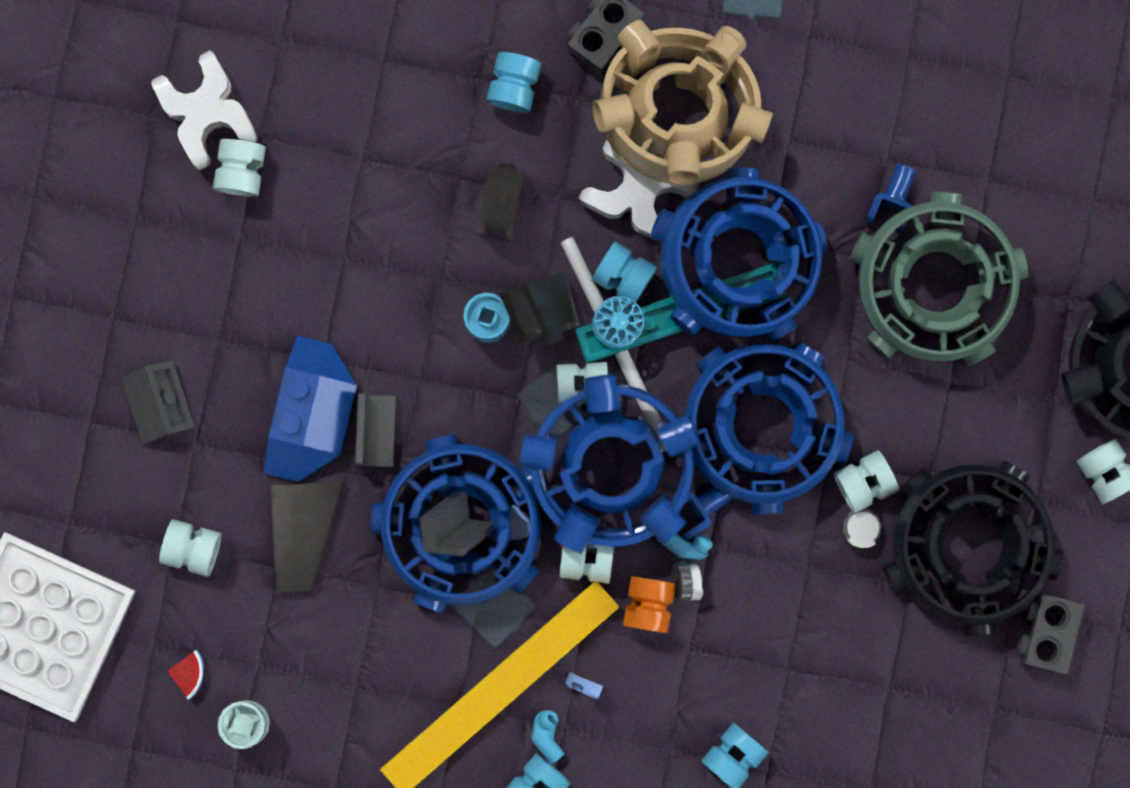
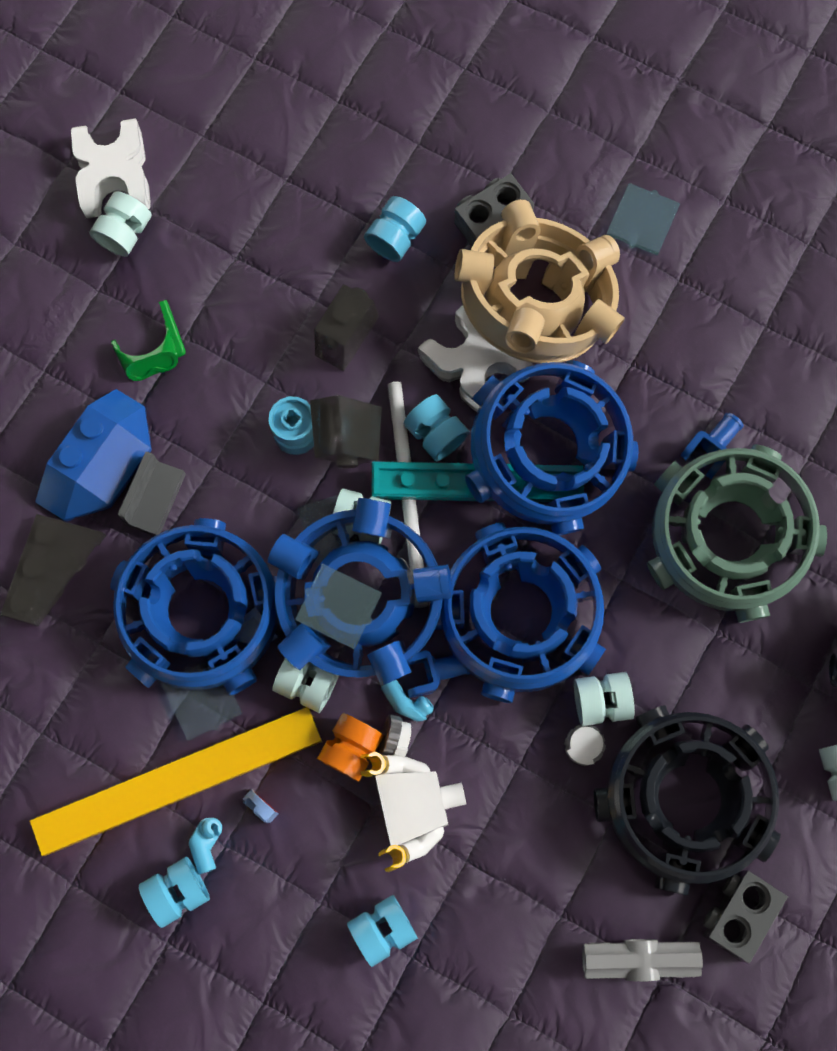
camera: 20 degrees right, 10 degrees down
dark grey panel [420,492,494,556] -> none
medium azure wheel [592,296,644,349] -> none
none -> green helmet [111,300,186,381]
none -> clear light blue piece [295,564,382,649]
none -> white torso [360,752,466,872]
none -> light grey piece [582,939,703,981]

